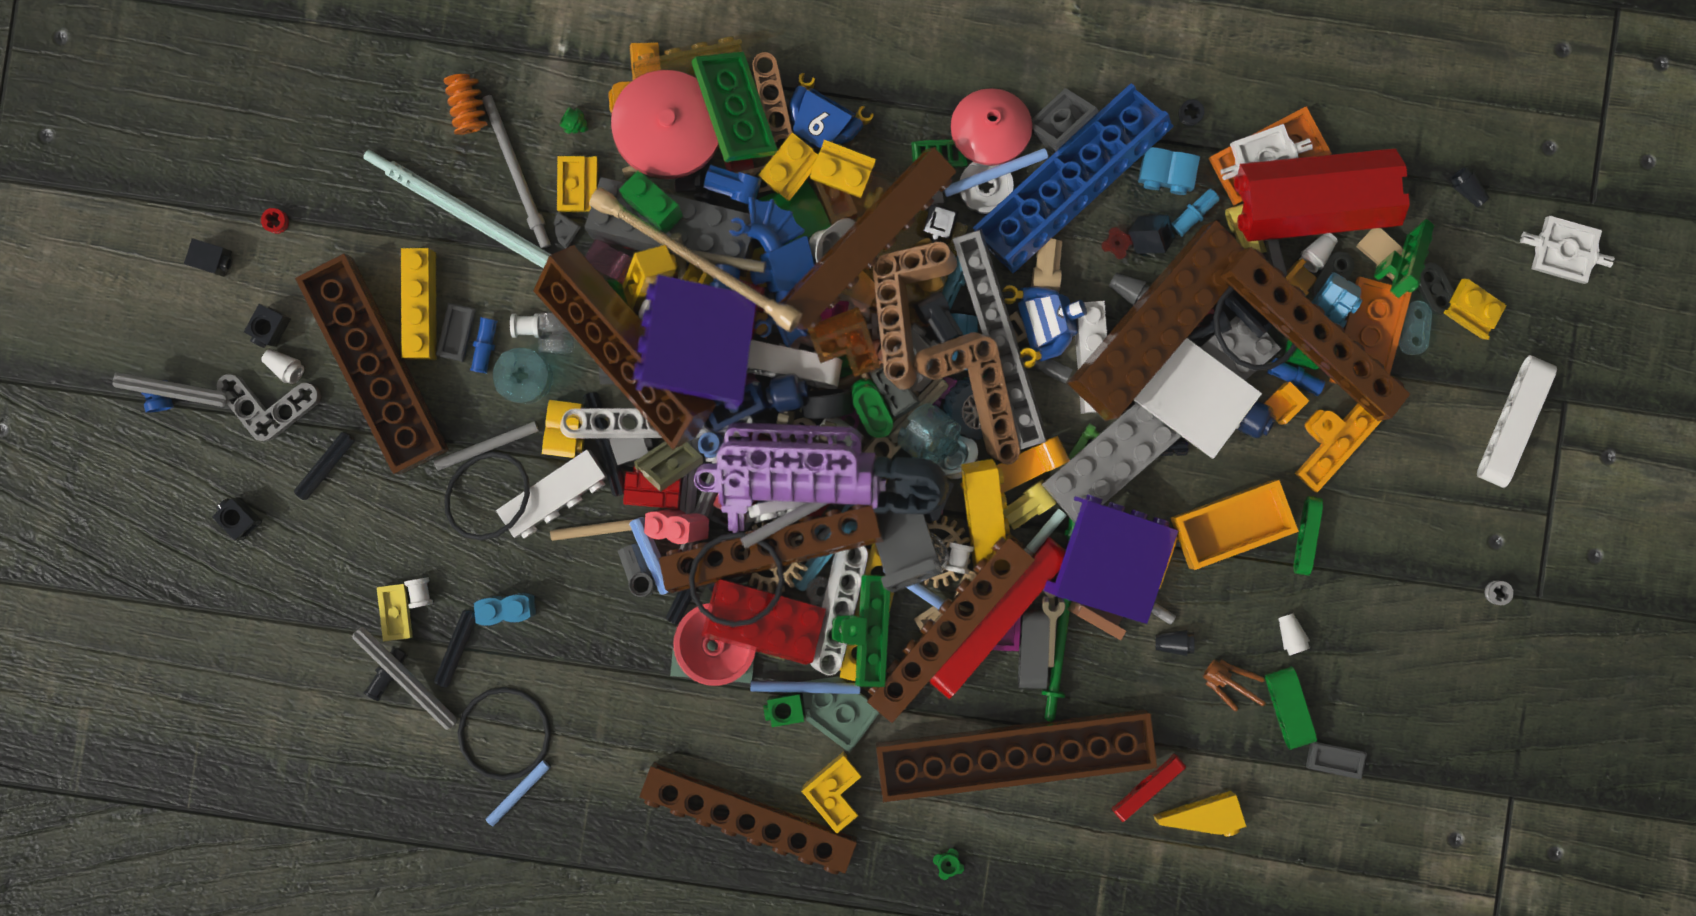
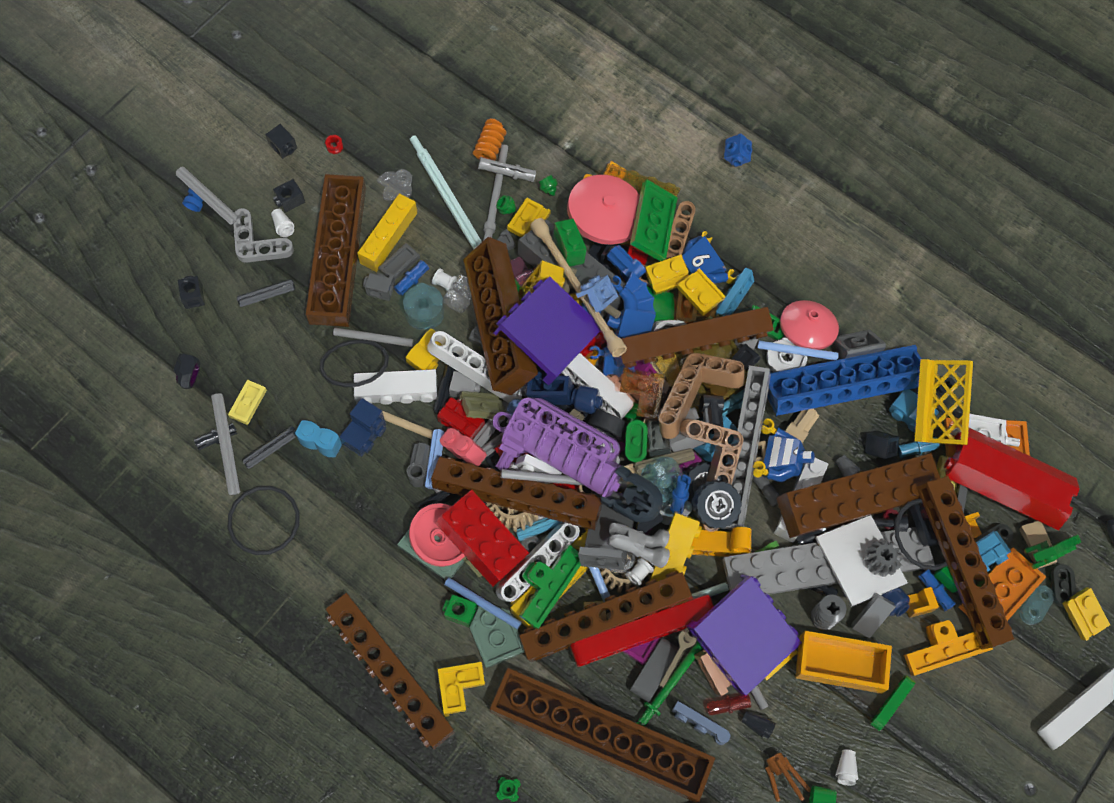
camera: 20 degrees right, 20 degrees down
white bush [404,577,433,608] -> none
light blue bar [486,760,550,826] -> none
black piece [689,532,785,627] -> none
light yellow piece [1003,479,1057,530] -> none
clear red plate [1101,227,1133,259] -> none
white cone [1299,233,1338,273] -> none
none -> black rock [173,354,201,389]
none -> dark blue brick [340,398,386,457]
none -> dark grey brick [363,273,395,301]
none -> clear plate [377,169,413,201]
none -> light grey pin [478,157,536,182]
none -> green plate [496,195,516,215]
none -> medium blue bracket [576,275,618,312]
none -> light grey piece [609,523,670,568]
none -> blue pin [670,475,691,514]
none -> sand blue plate [671,701,730,745]
none -> black wheel [692,480,742,529]
none -> clear red axle [706,694,751,716]
none -> dark azure plate [716,268,754,318]
none -> dark grey piece [810,595,847,630]
none -> dark grey tile [851,593,896,638]
none -> dark grey gear [864,539,903,577]
none -> yellow fence [915,359,973,445]

